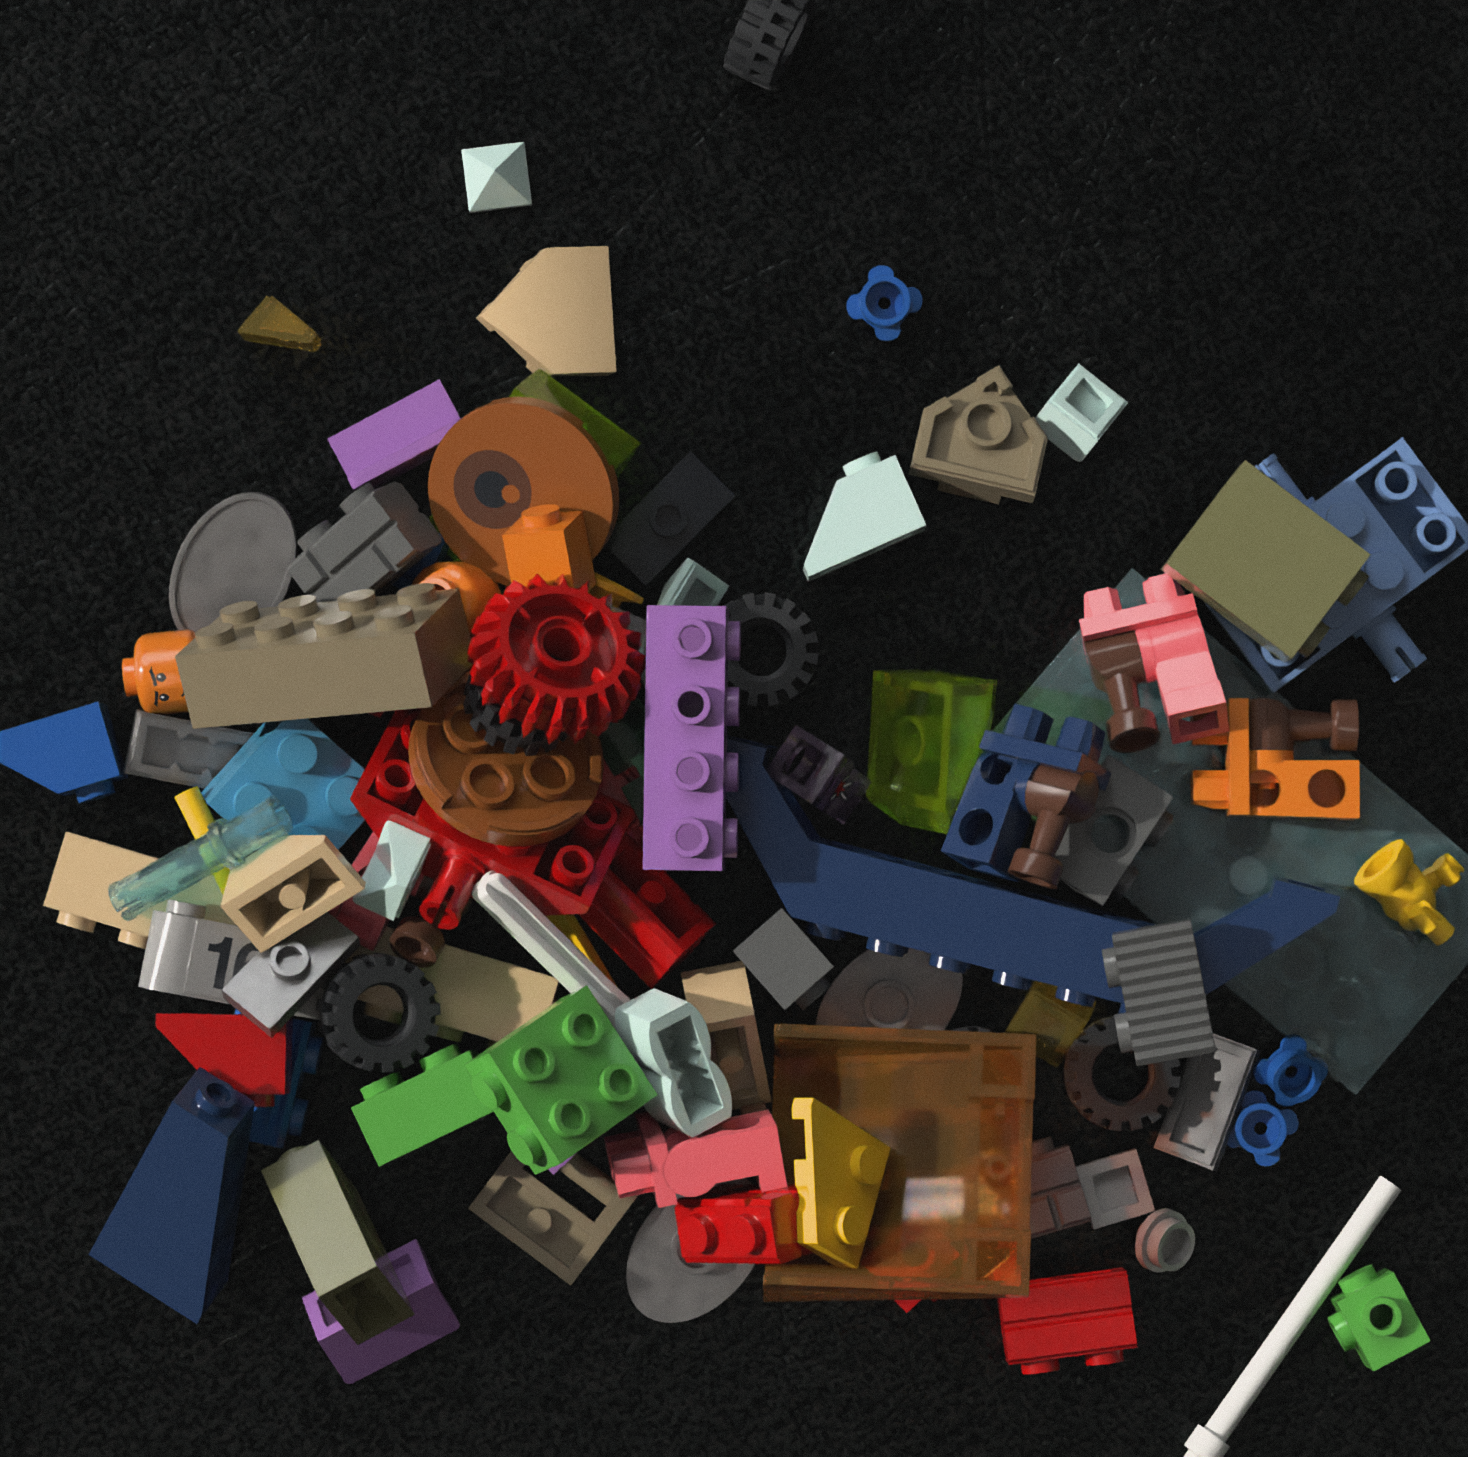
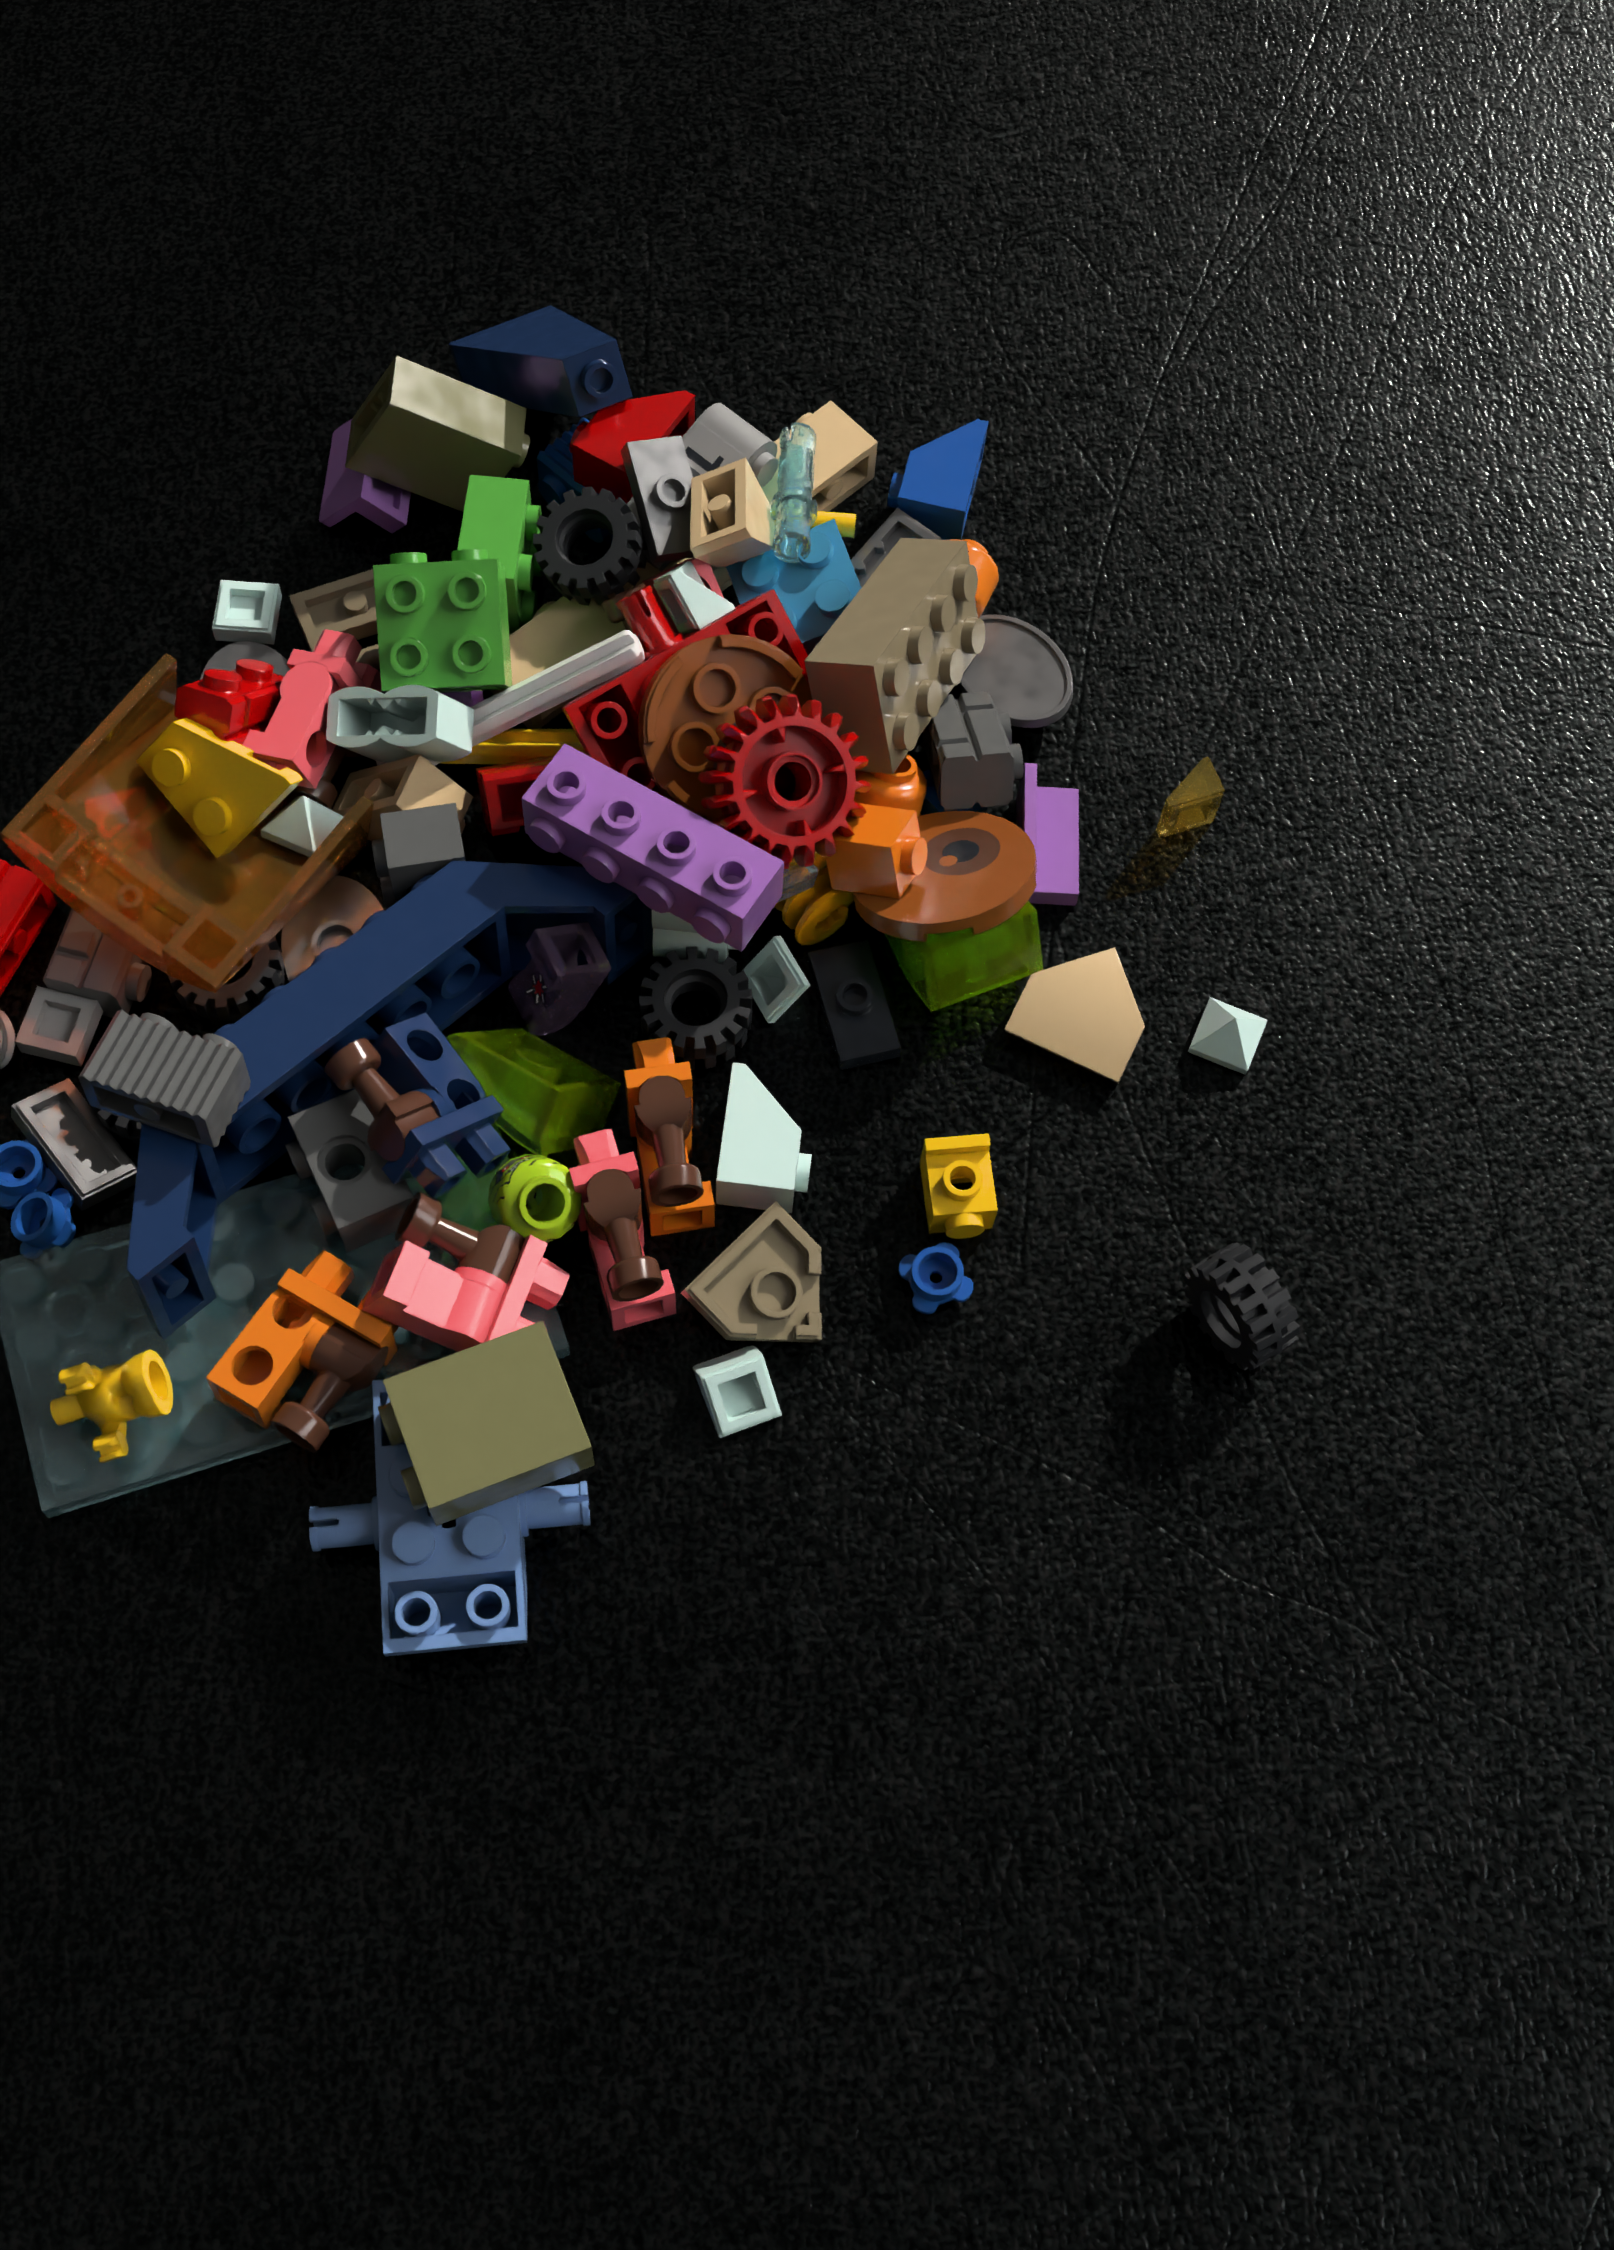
camera: 115 degrees right, 20 degrees down
none -> light aqua tile [212,580,282,645]
none -> light aqua slope [261,795,348,859]
none -> lime head [488,1154,582,1243]
none -> hips [569,1129,676,1331]
none -> hips [624,1037,715,1237]
none -> yellow brick [920,1133,998,1239]

